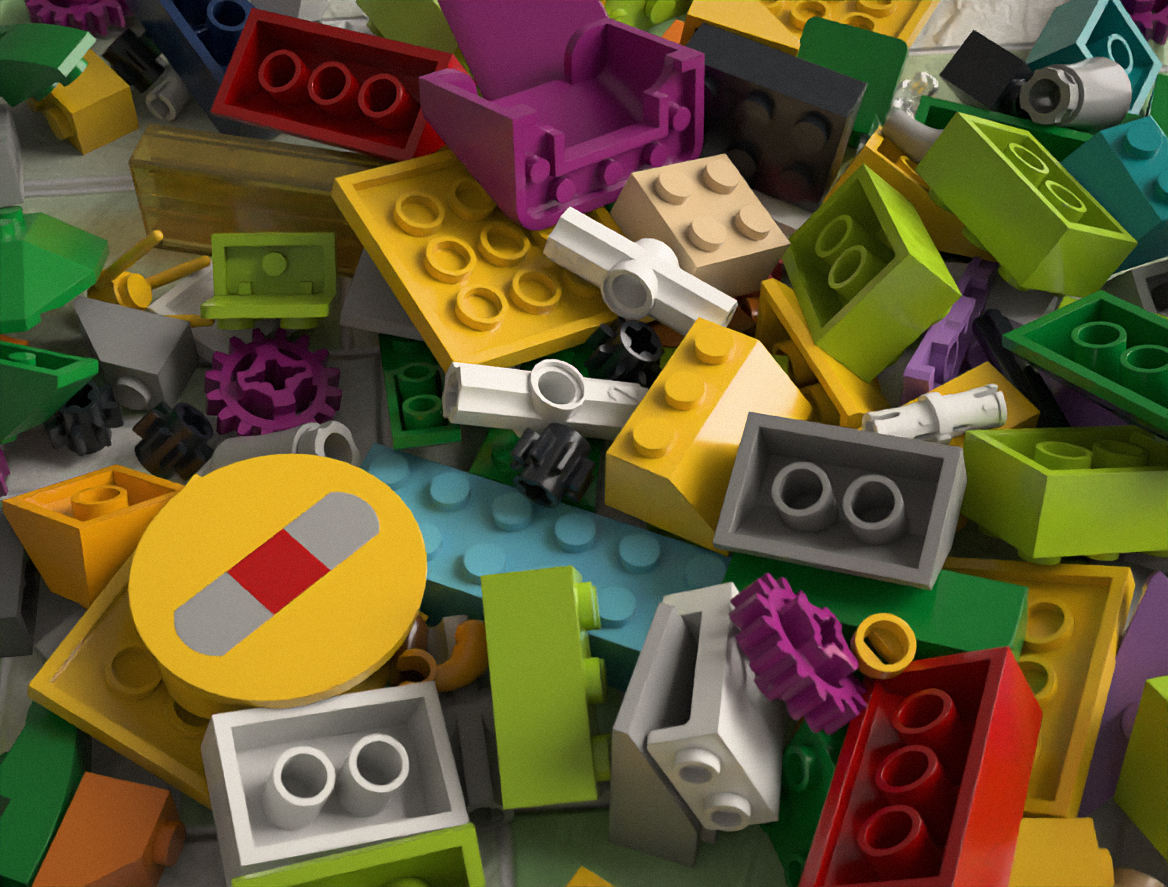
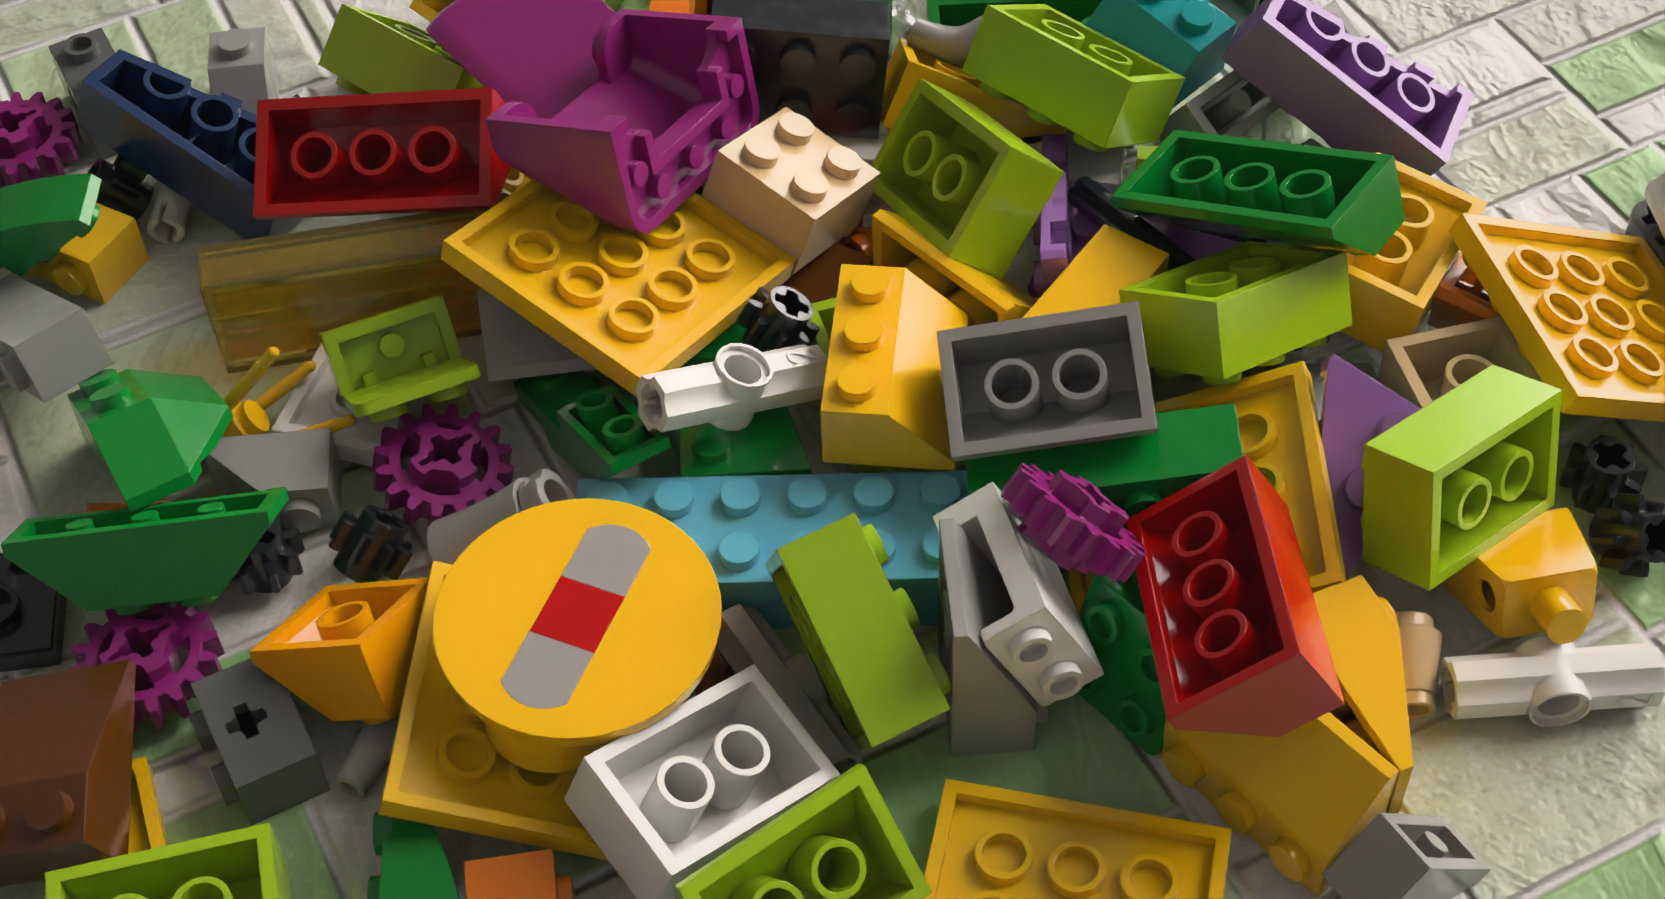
camera: 20 degrees left, 0 degrees up
light orange arm [396,619,489,692] -> none
black gear [510,423,596,508] -> none
white piece [543,207,738,336] -> none
yellow hinge [850,613,916,680] -> none
white pin [862,384,1007,445] -> none

